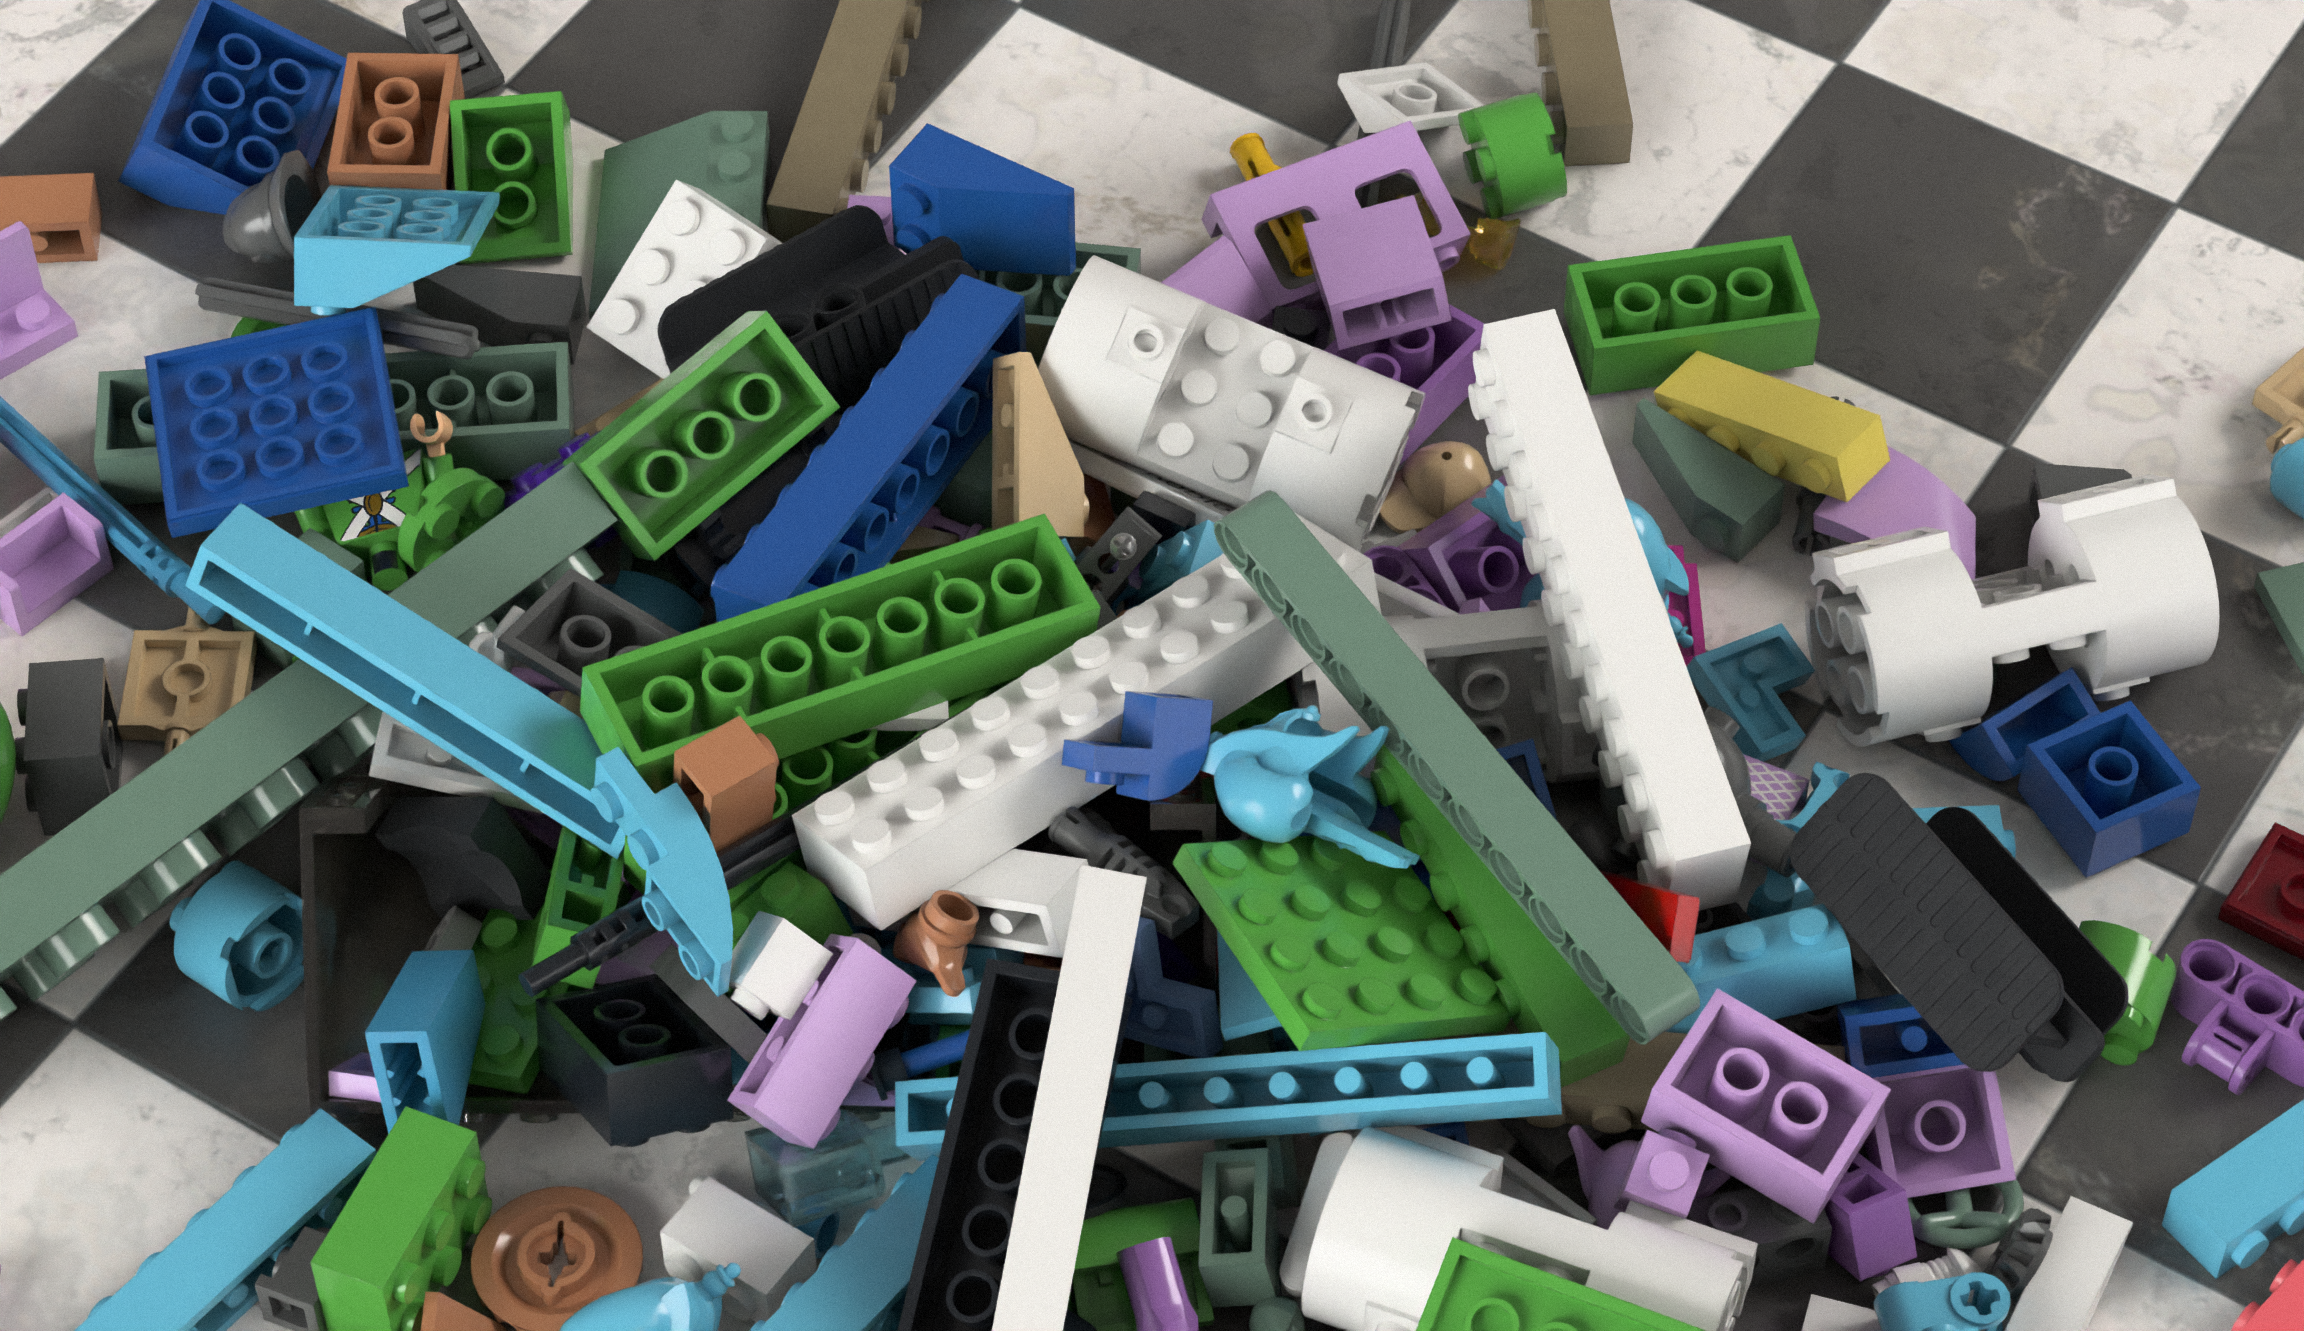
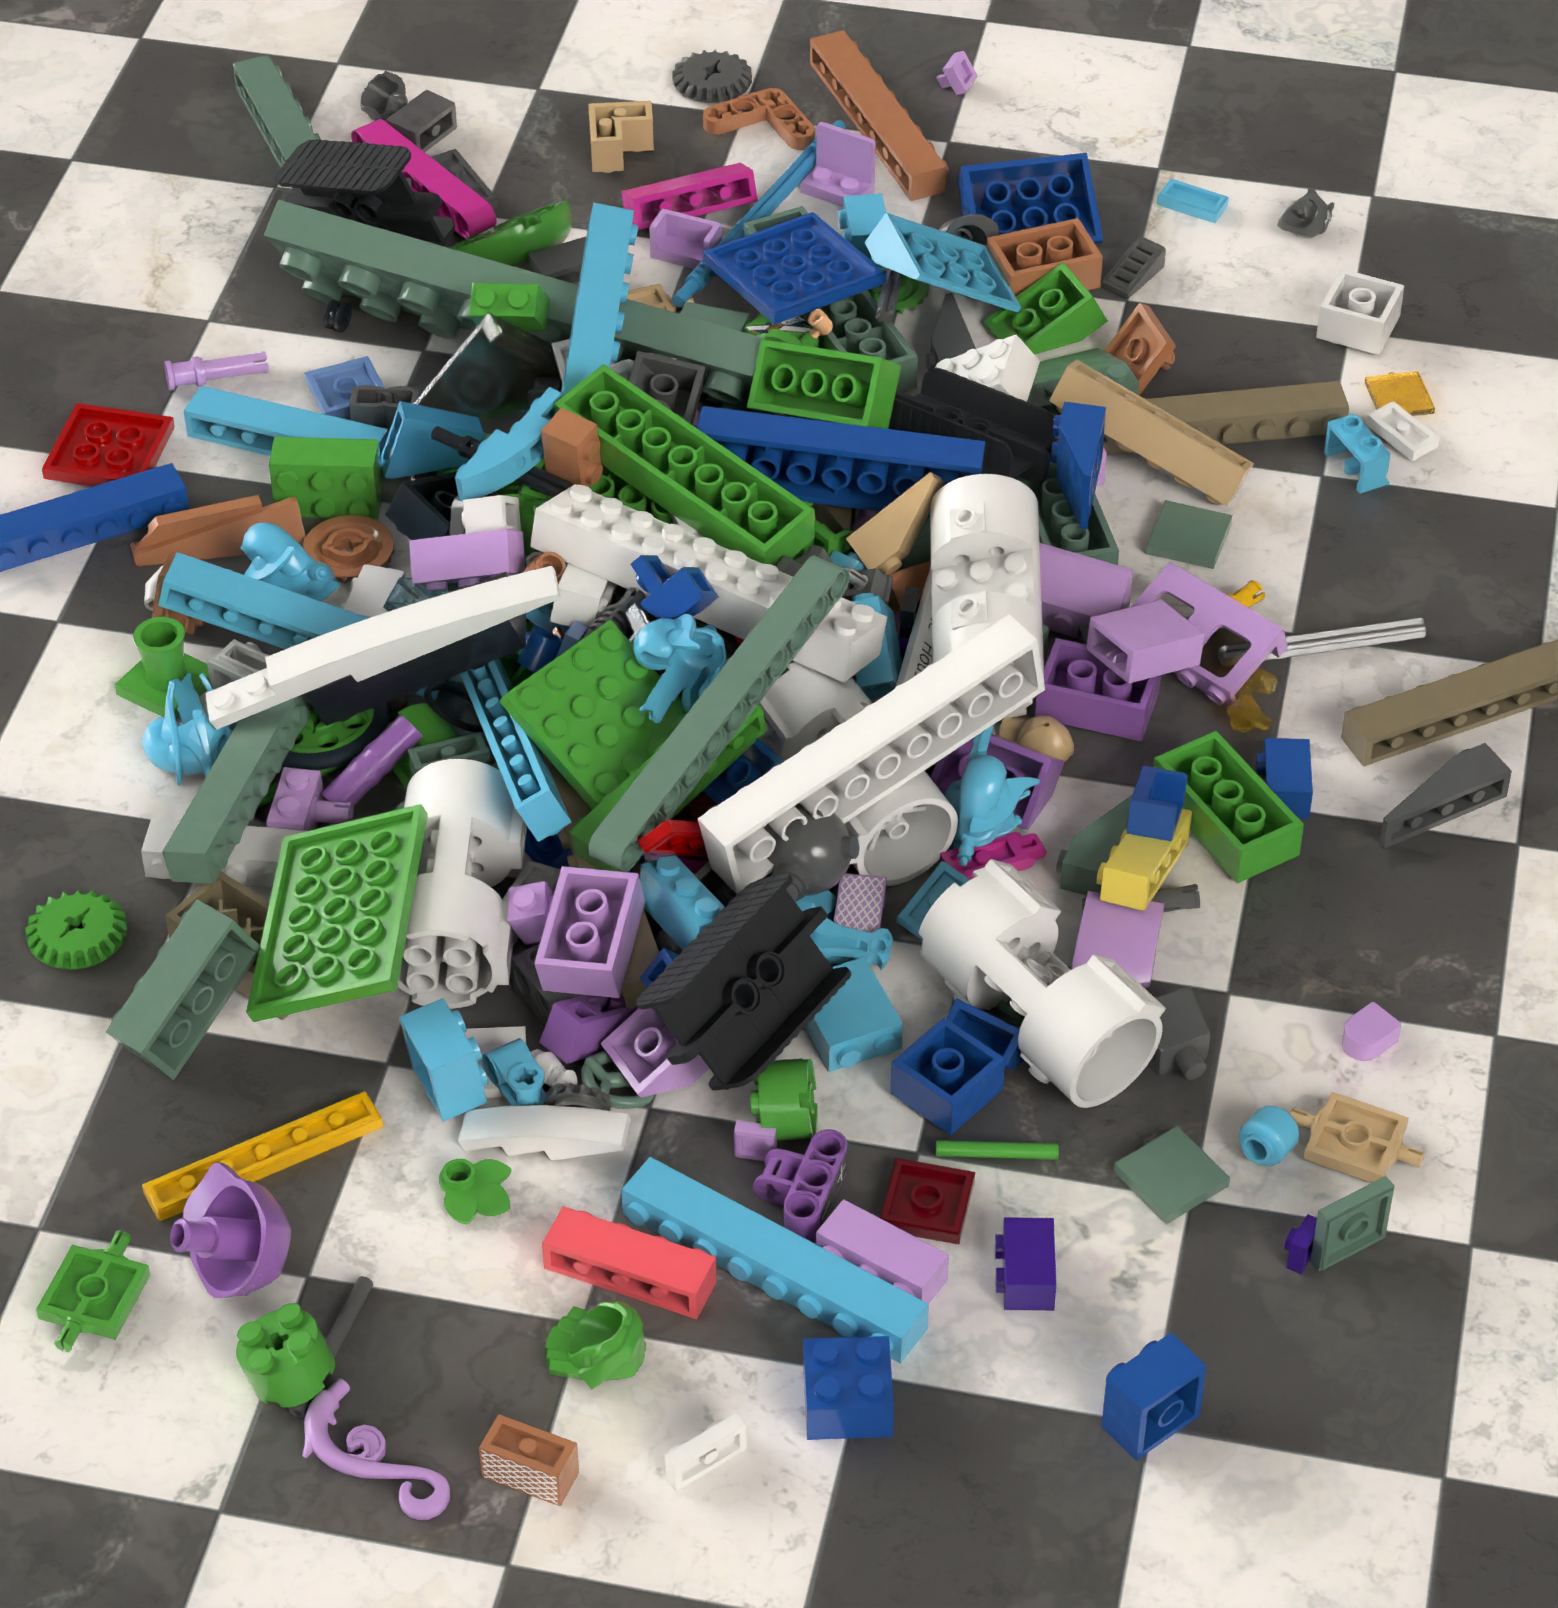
camera: 70 degrees right, 5 degrees down
white slope [1337,62,1483,133] -> none
bright green brick [1458,92,1567,221] -> none
none -> medium blue plate [304,356,385,419]
none -> dark grey brick [349,385,421,433]
none -> bright green brick [469,283,550,331]
none -> lavender tile [734,1120,777,1161]
none -> medium azure brick [838,193,886,259]
none -> bright green bar [936,1140,1059,1160]
none -> tan brick [1049,359,1254,506]
none -> nougat tile [1104,302,1176,396]
none -> blue panel [1126,766,1188,841]
none -> sand green tile [1146,500,1233,569]
none -> blue brick [1255,738,1313,819]
none -> lavender piece [1342,1002,1401,1061]
none -> dark grey slope [1379,743,1512,849]

